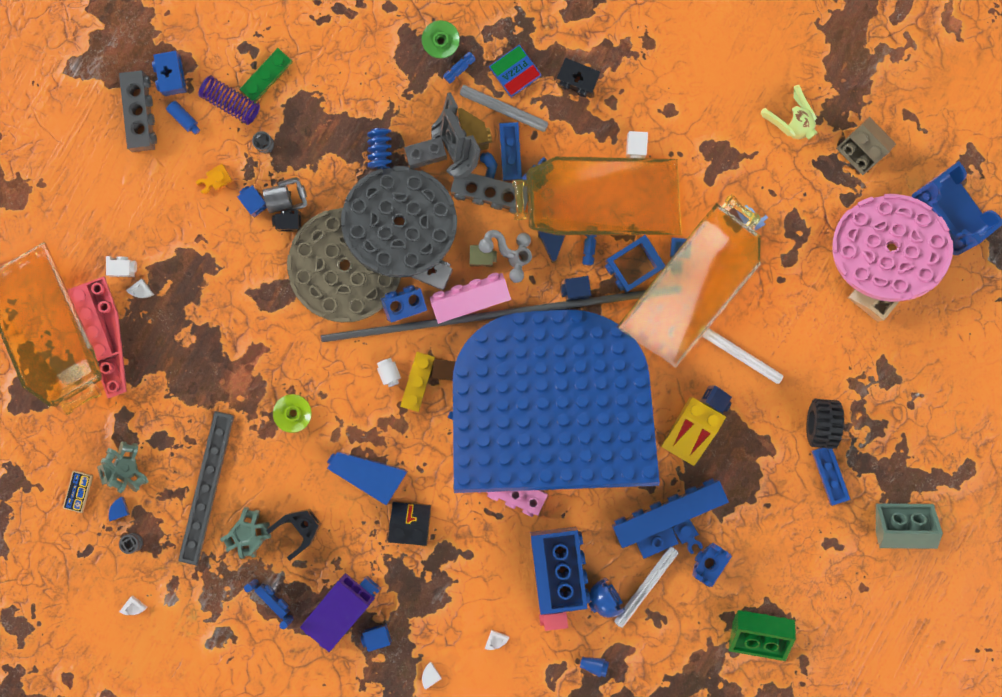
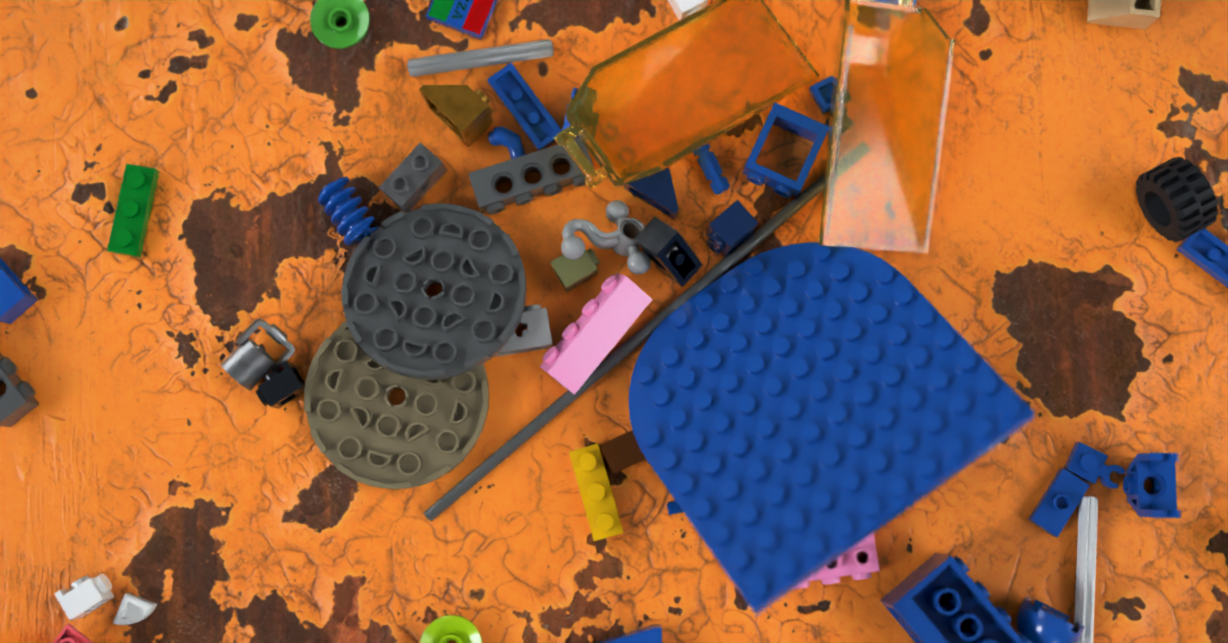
camera: 30 degrees left, 5 degrees down
blue cylinder [166,101,200,135] -> none
light orange plate [196,164,233,194] -> none
dark purple piece [198,75,260,125] -> none
blue brick [237,185,267,218] -> none
dark grey wheel [252,131,274,154] -> none
white brick [377,358,401,387] -> none
blue brick [381,285,427,323] -> none
dark grey piece [431,92,481,179] -> none
blue axle [443,52,476,84] -> none
blue brick [612,478,729,548] -> none
yellow slope [661,397,726,466] -> none
white axle [699,326,784,384] -> none
dark blue slope [700,385,732,414] -> none
none -> black brick [634,216,703,287]

